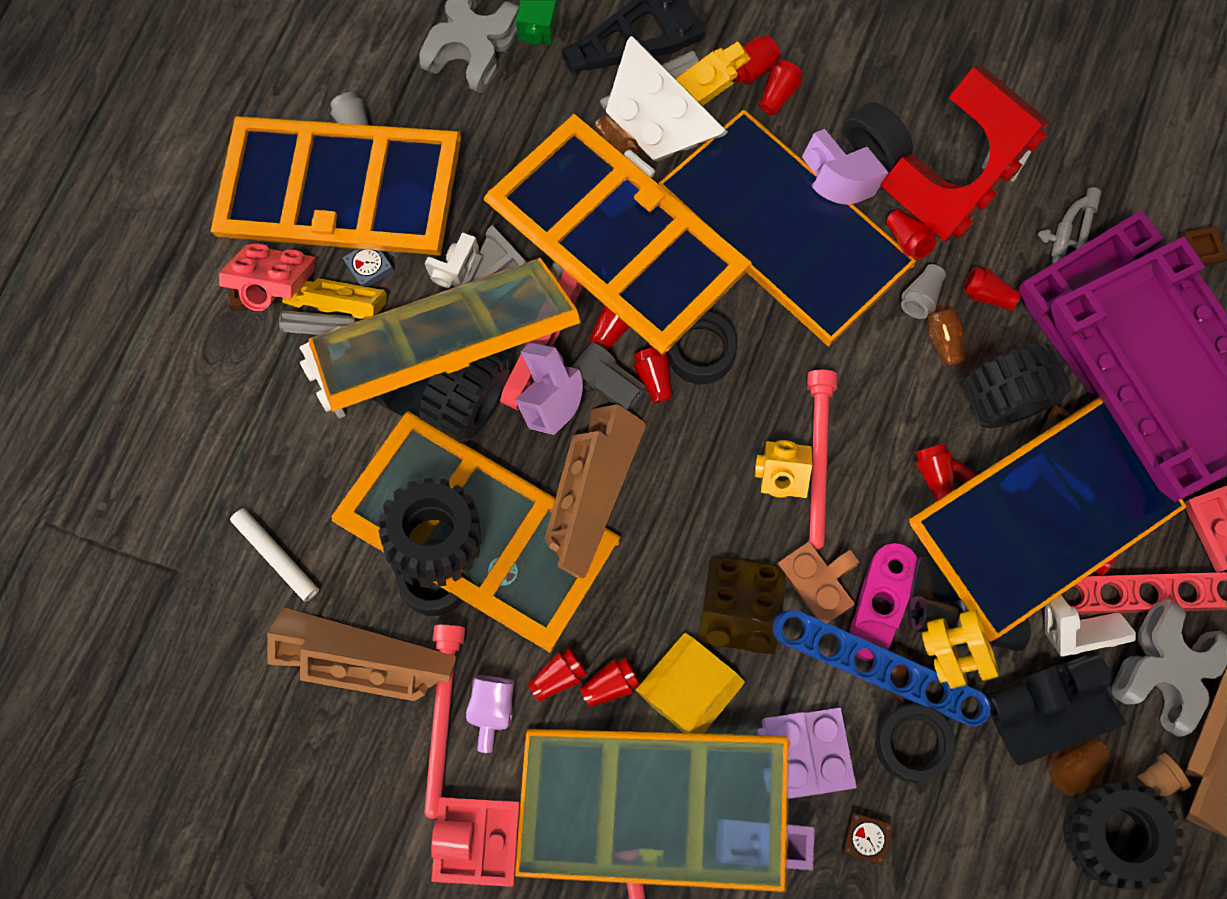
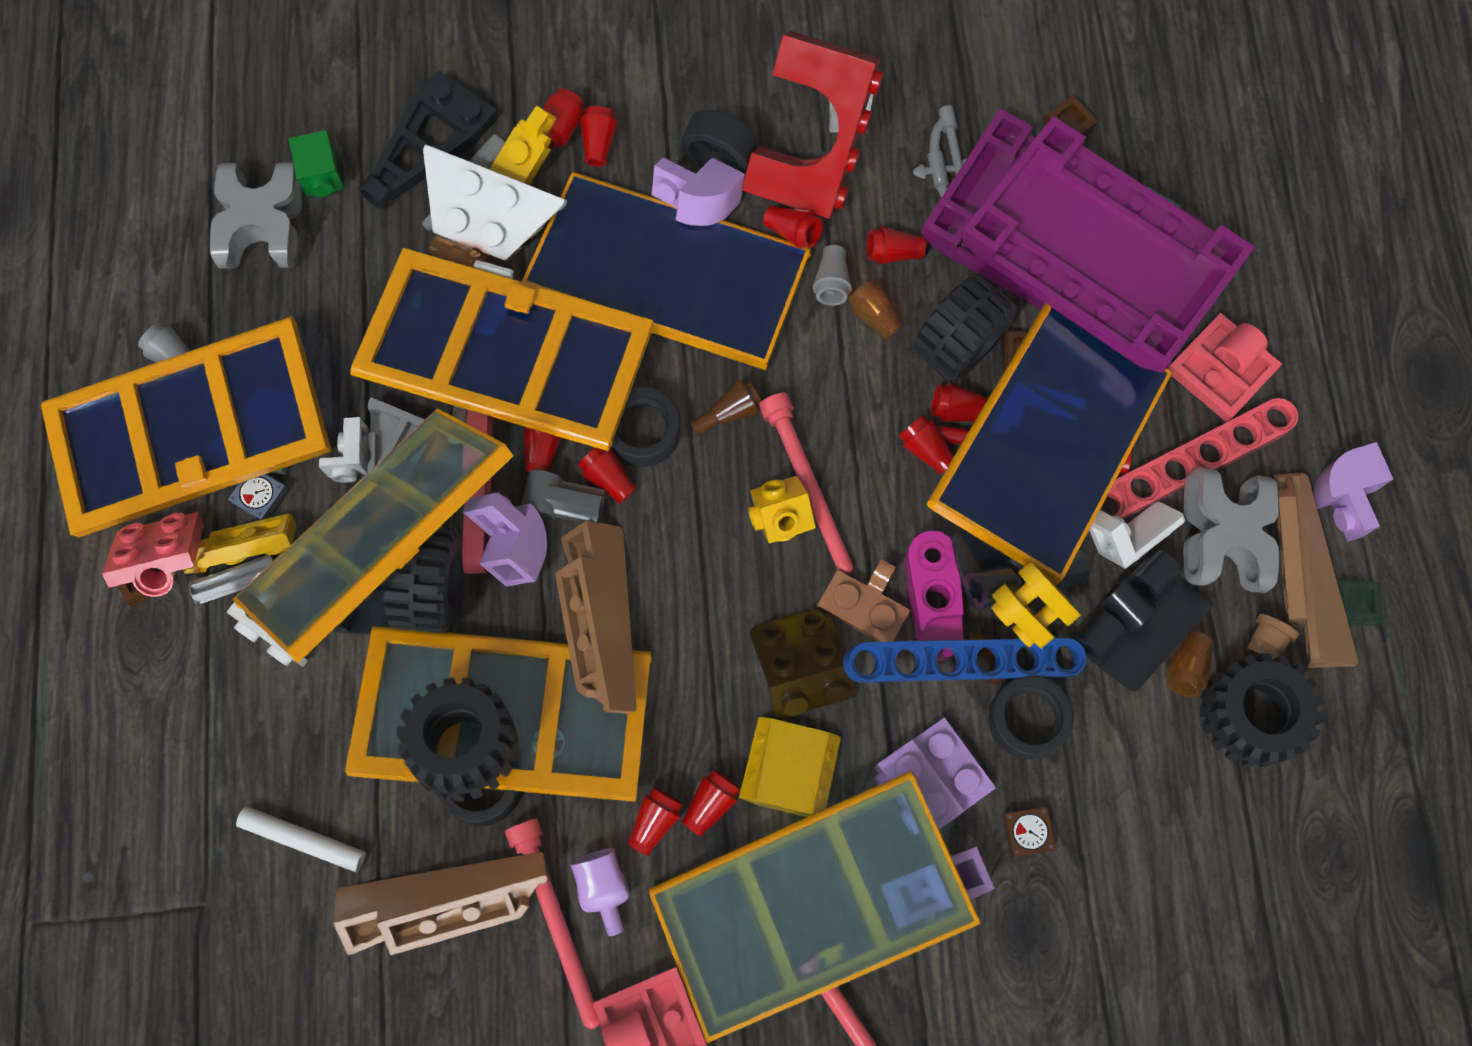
camera: 30 degrees left, 0 degrees up
none -> reddish brown cone [689,379,762,436]
none -> red cone [931,382,988,422]

